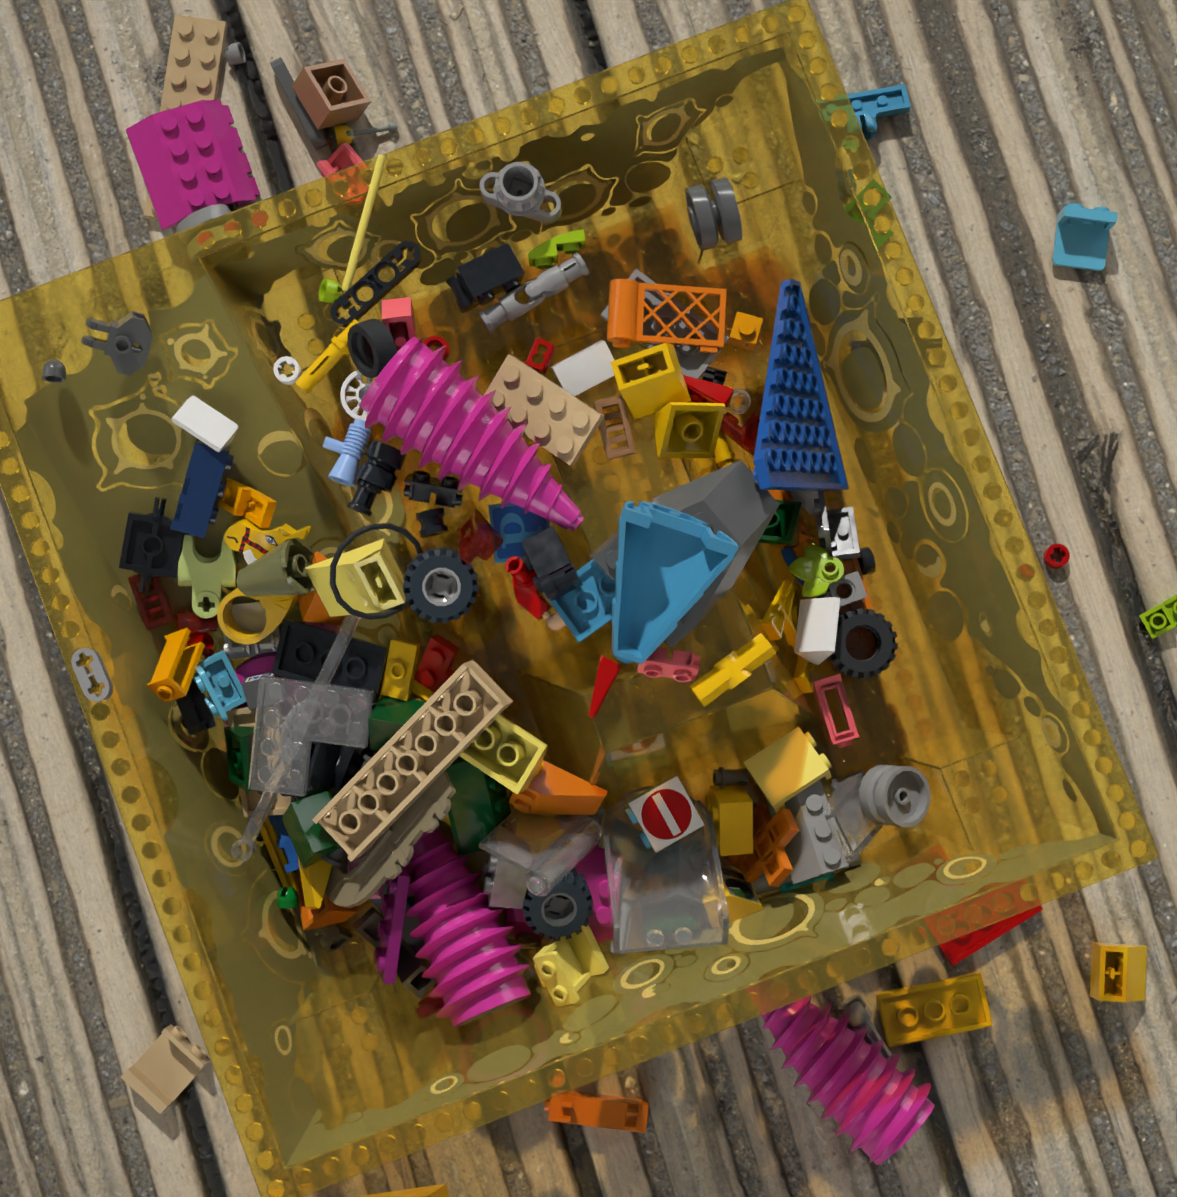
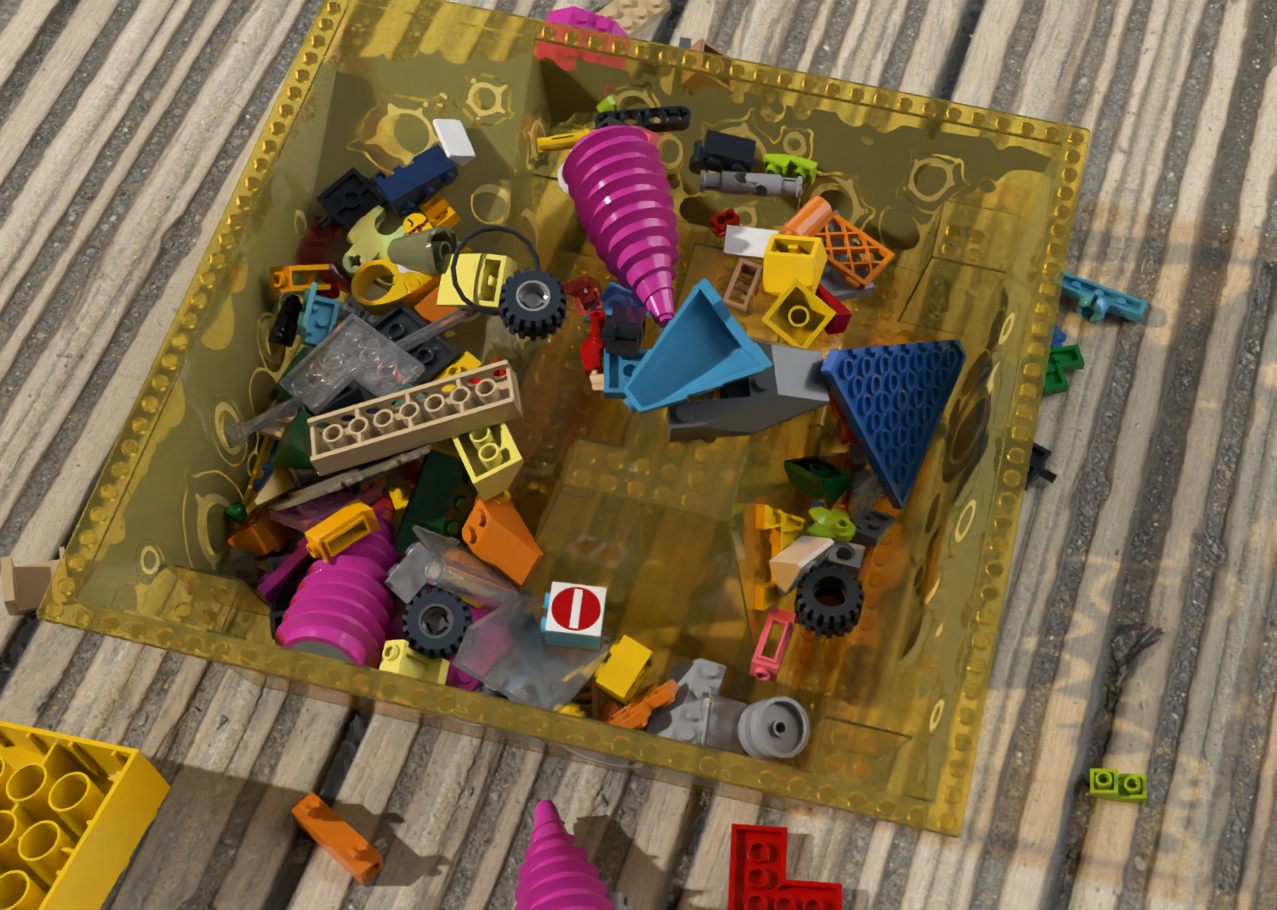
camera: 30 degrees right, 30 degrees down
dark grey hinge [42,359,66,383] -> none
light grey beam [71,648,113,702] -> none
dark grey hinge [81,311,152,376] -> none
light grey hinge [225,42,246,65] -> none
white bush [273,356,302,385] -> none
light blue piece [323,419,372,487] -> none
light yellow axle [342,154,387,291] -> none
black bush [347,479,382,517] -> none
black wheel [356,440,407,493] -> none
black hinge [404,471,464,508] -> none
black wheel [416,508,449,538] -> none
light grey beam [480,162,561,224] -> none
tan plate [484,354,605,466] -> none
red slope [588,655,621,719] -> none
coral hinge [637,647,700,682] -> none
dark grey wheel [685,177,743,251] -> none
yellow piece [689,633,776,707] -> none
dark grey pin [712,767,749,789] -> none
light yellow panel [743,726,832,813] -> none
black tile [858,547,876,575] -> none
red bush [1043,544,1070,569] -> none
medium azure bracket [1052,203,1118,271] -> none
none -> light orange window [304,499,381,564]

